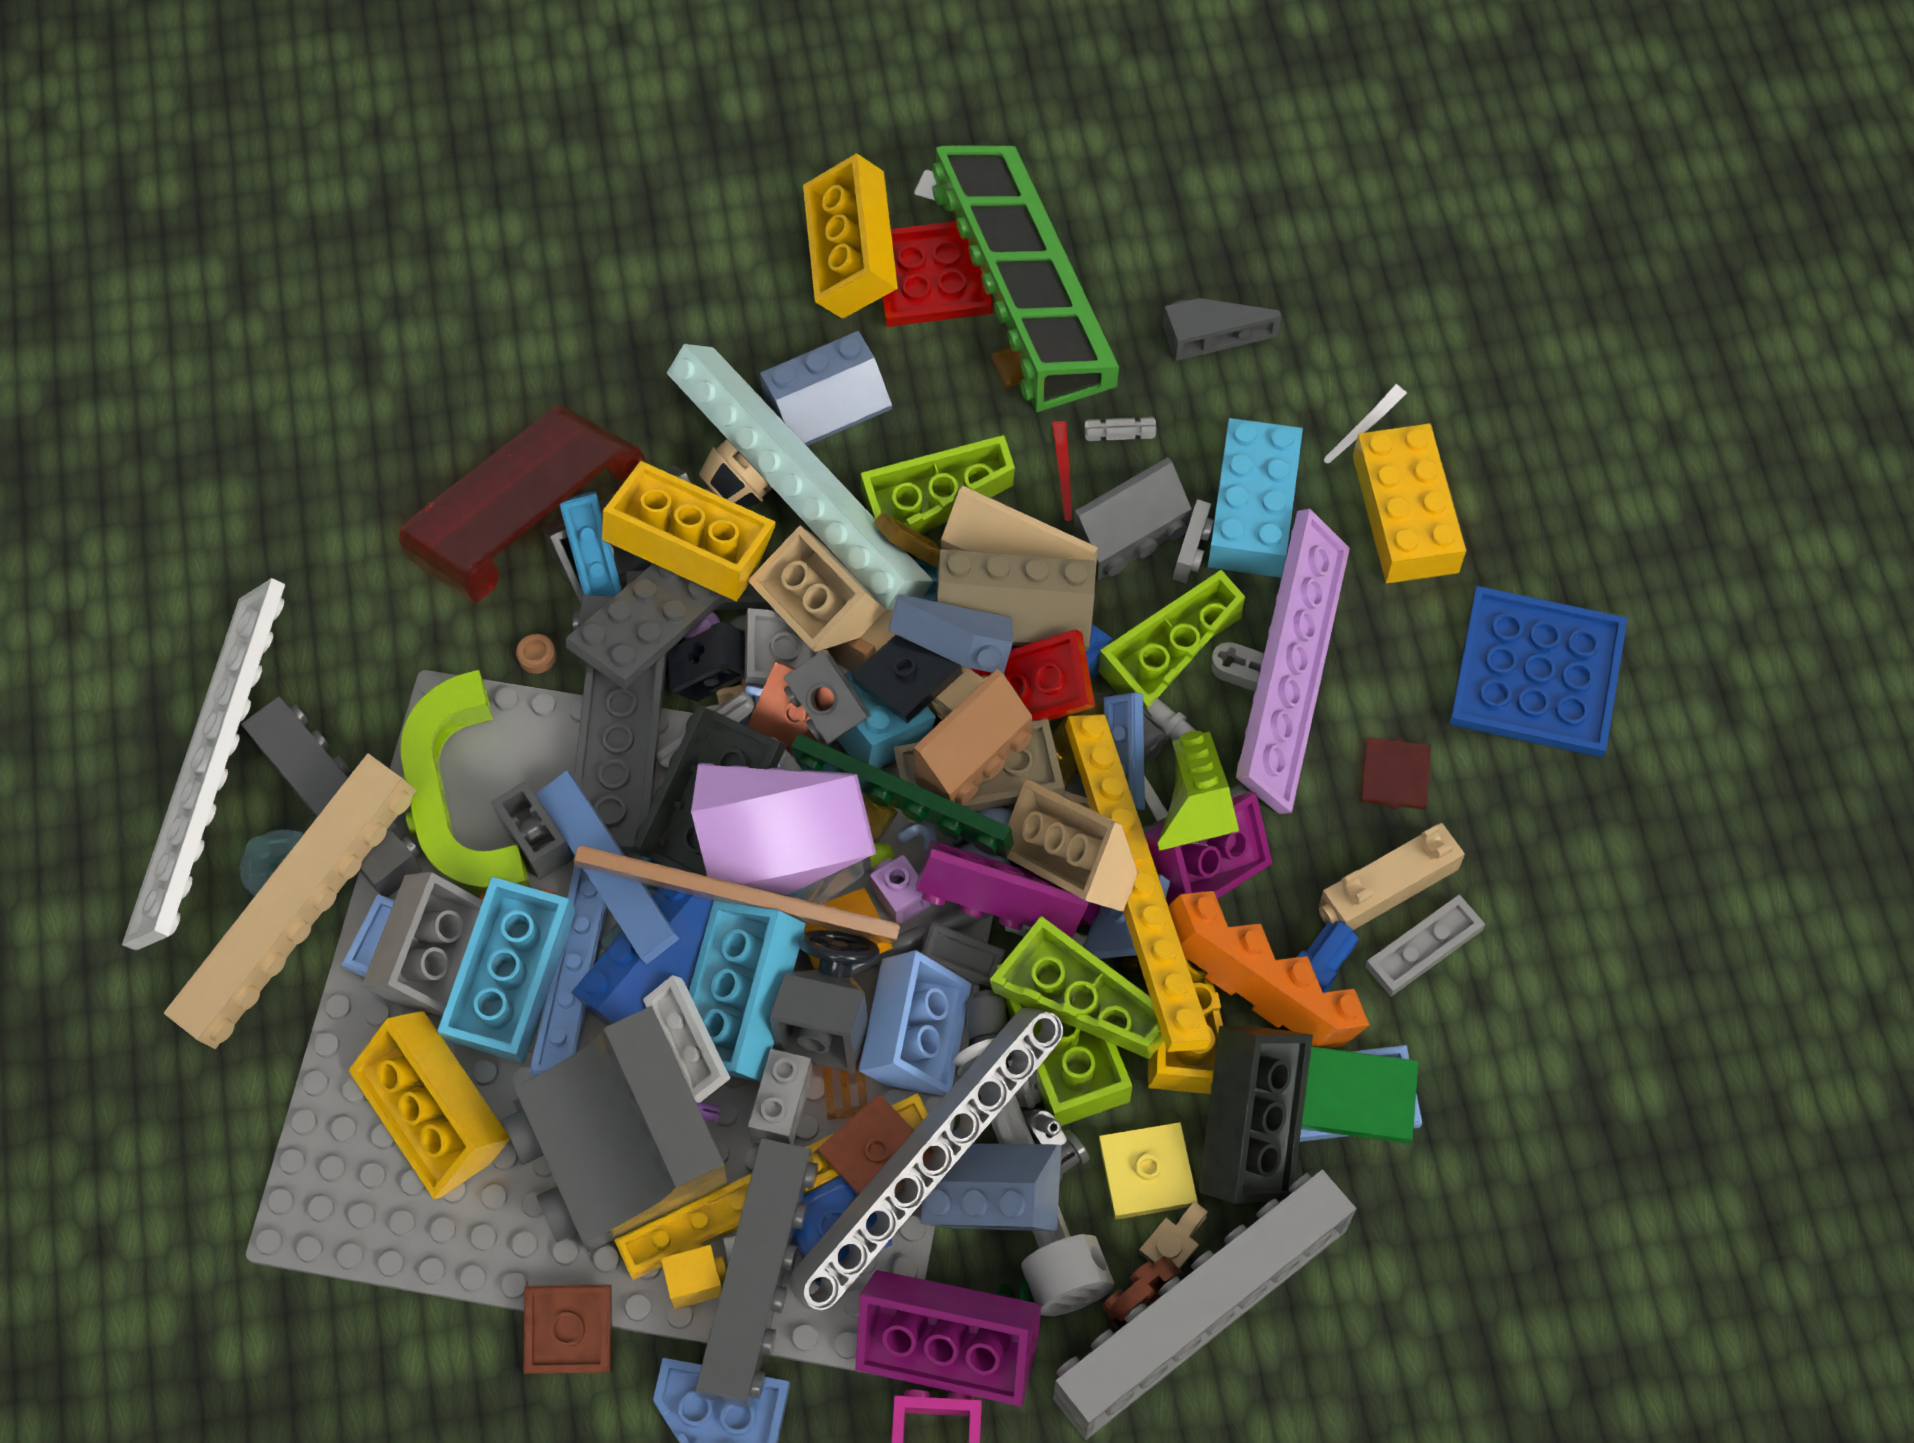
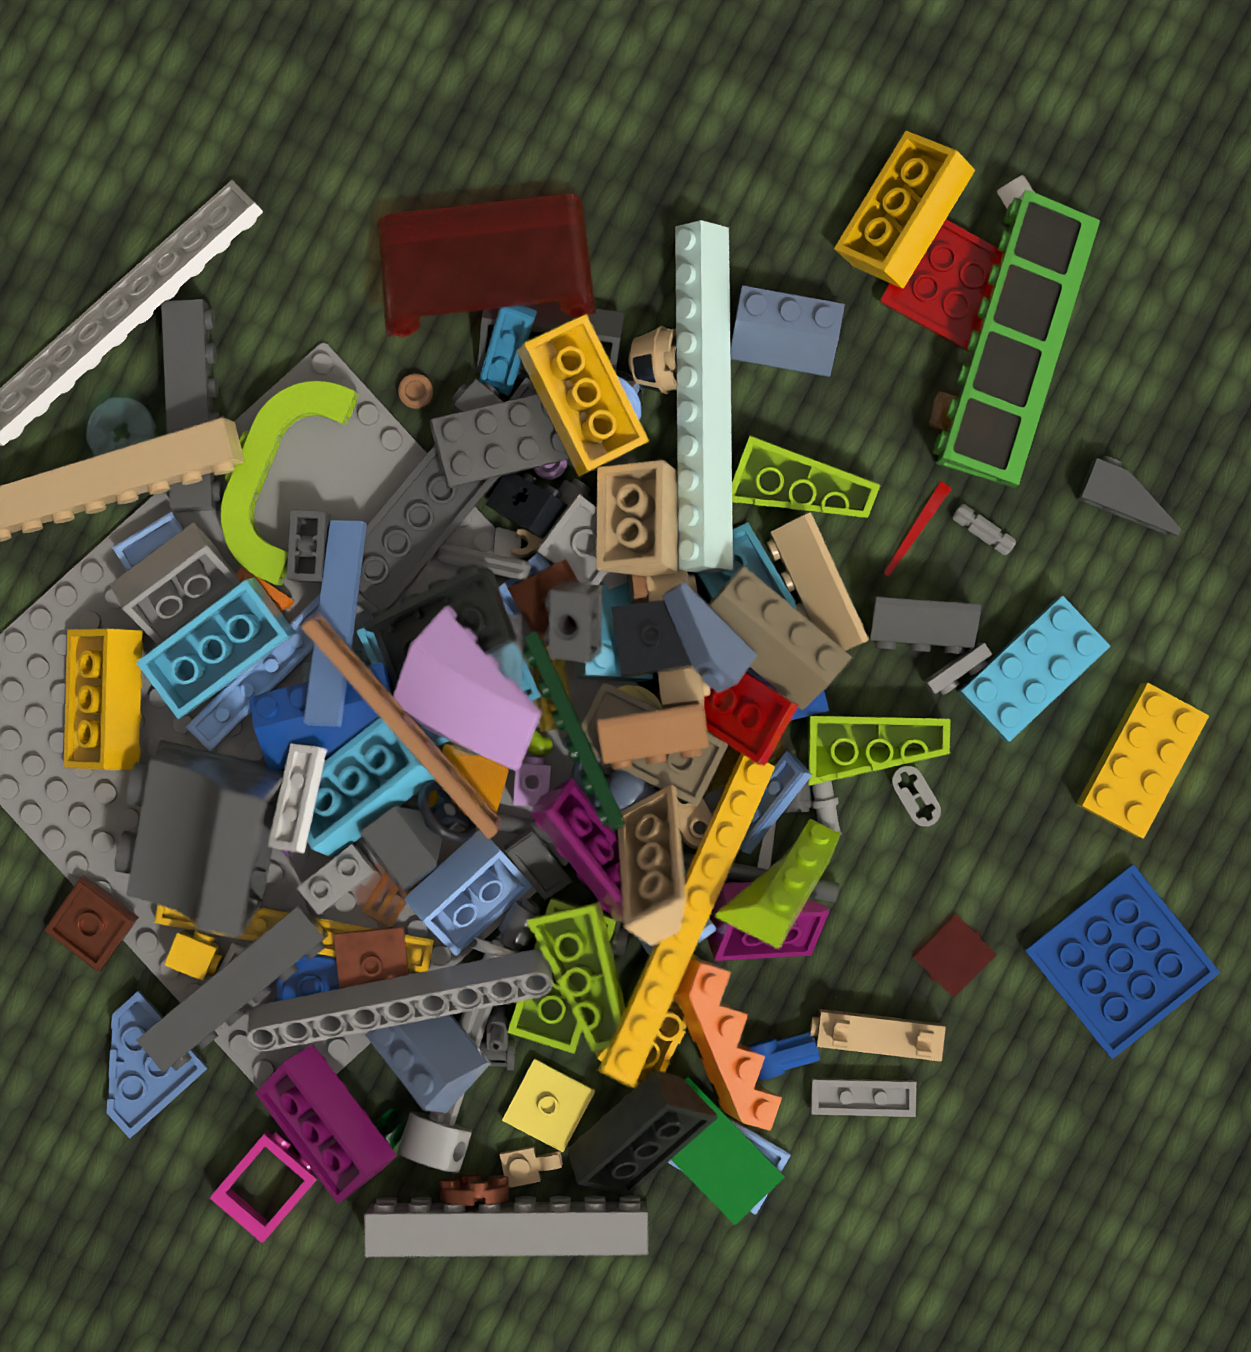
camera: 30 degrees right, 25 degrees up
pearl gold tile [874,513,940,569] -> none
lavender plate [1236,509,1350,814] -> none
white sticker [1324,384,1407,463] -> none

